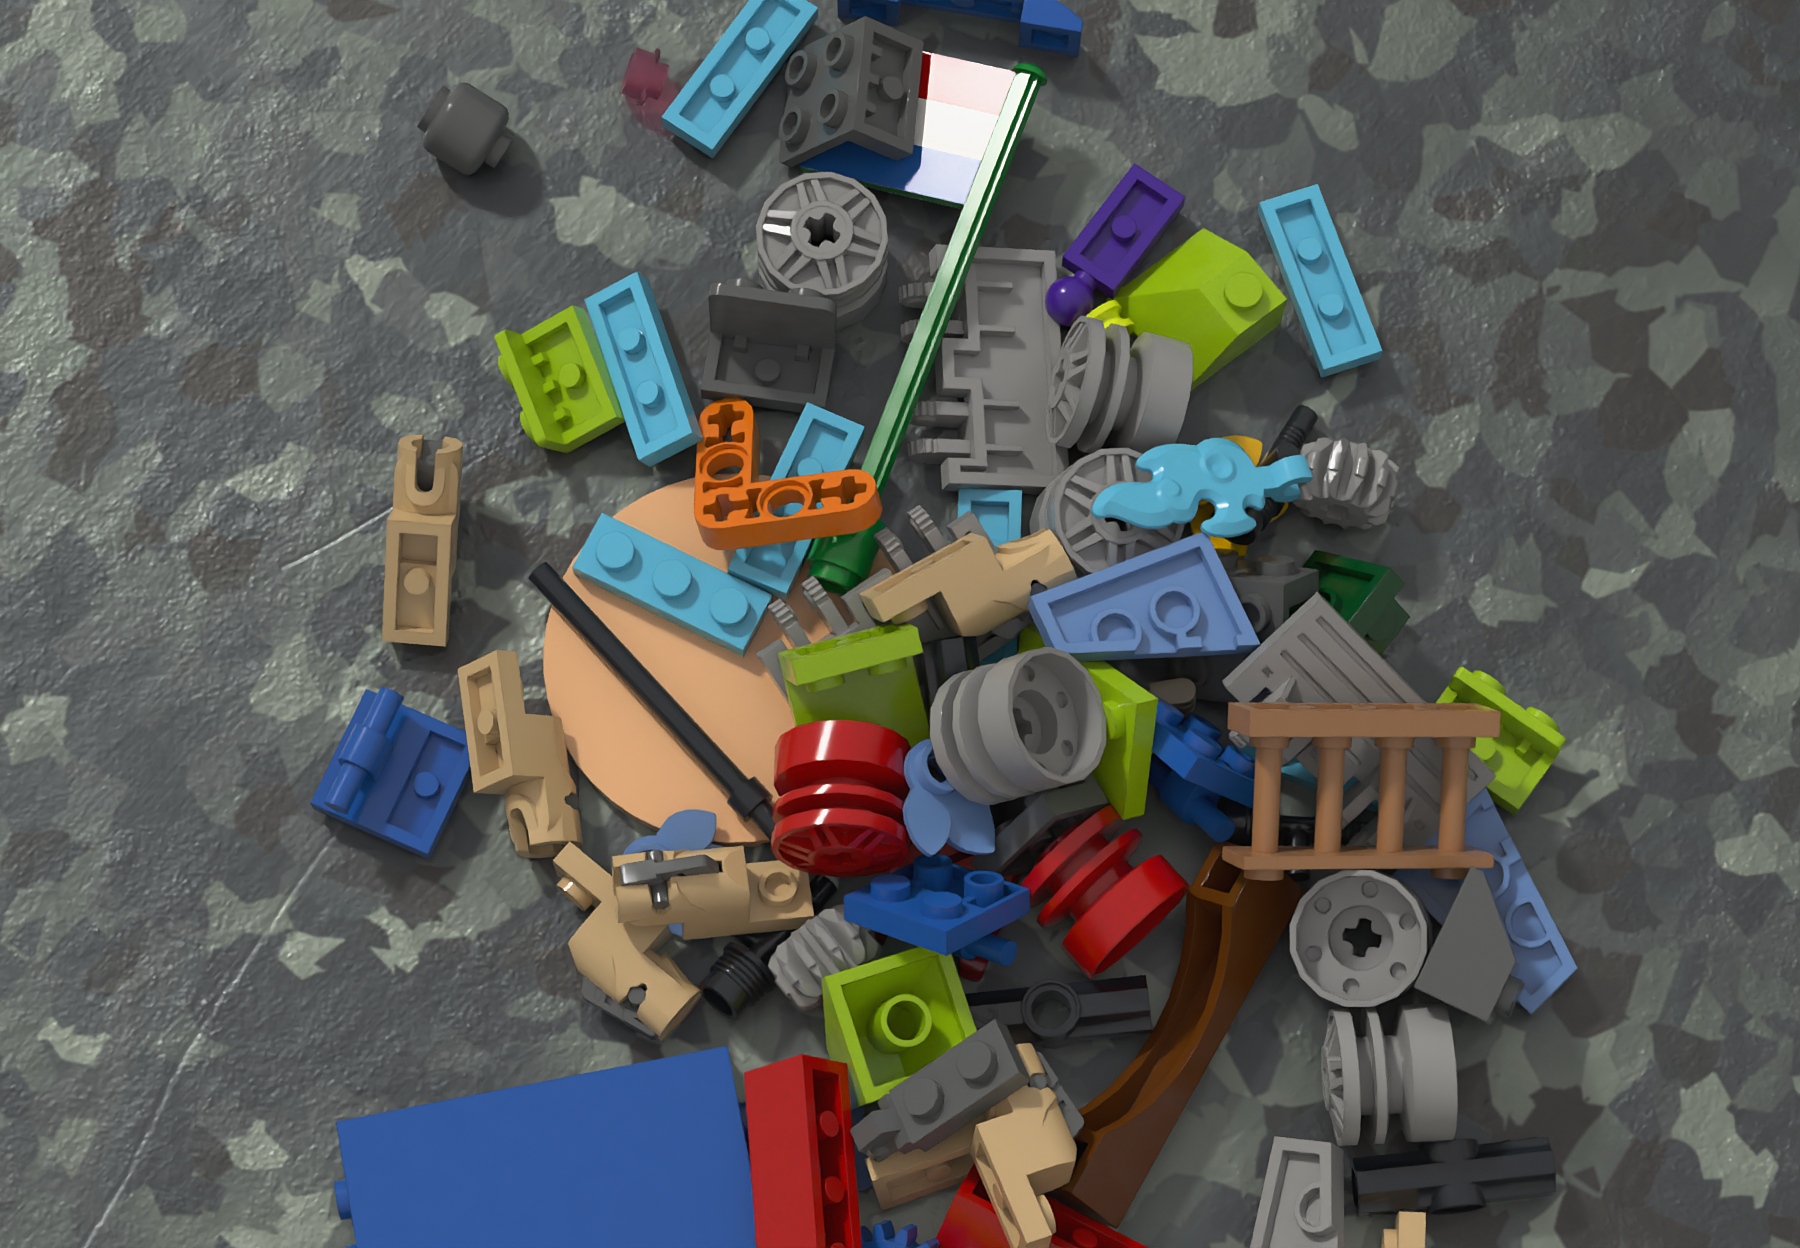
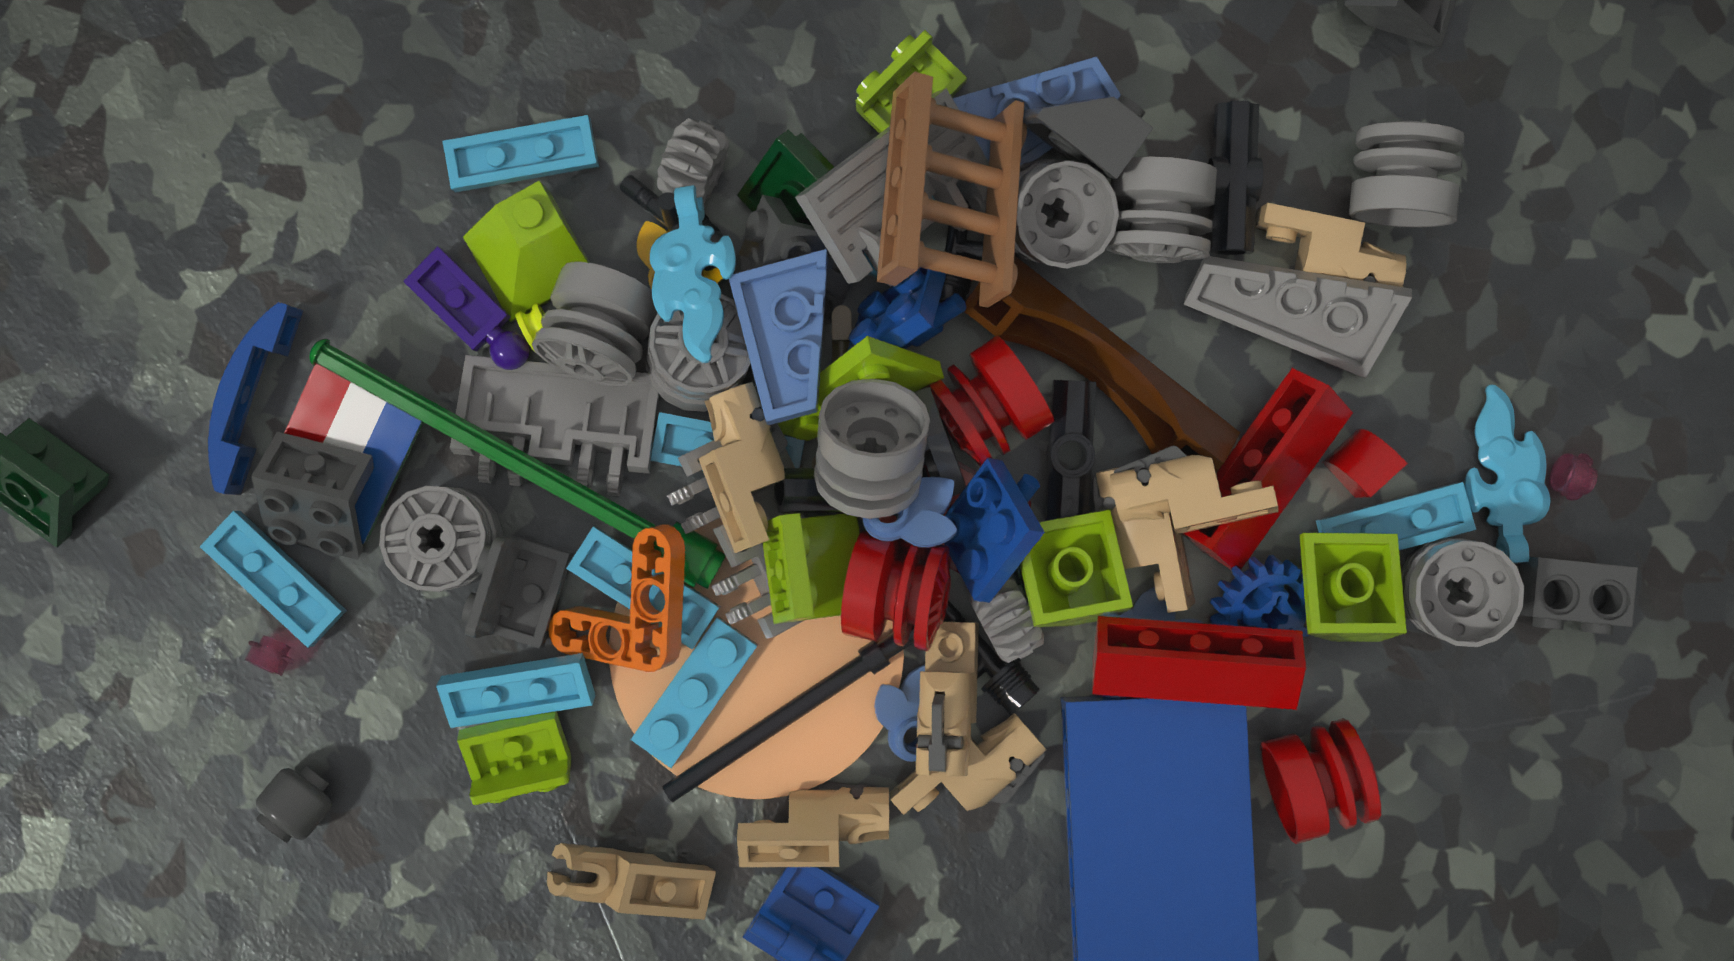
camera: 80 degrees left, 15 degrees up
dark grey hinge [850,1019,1030,1162] -> none

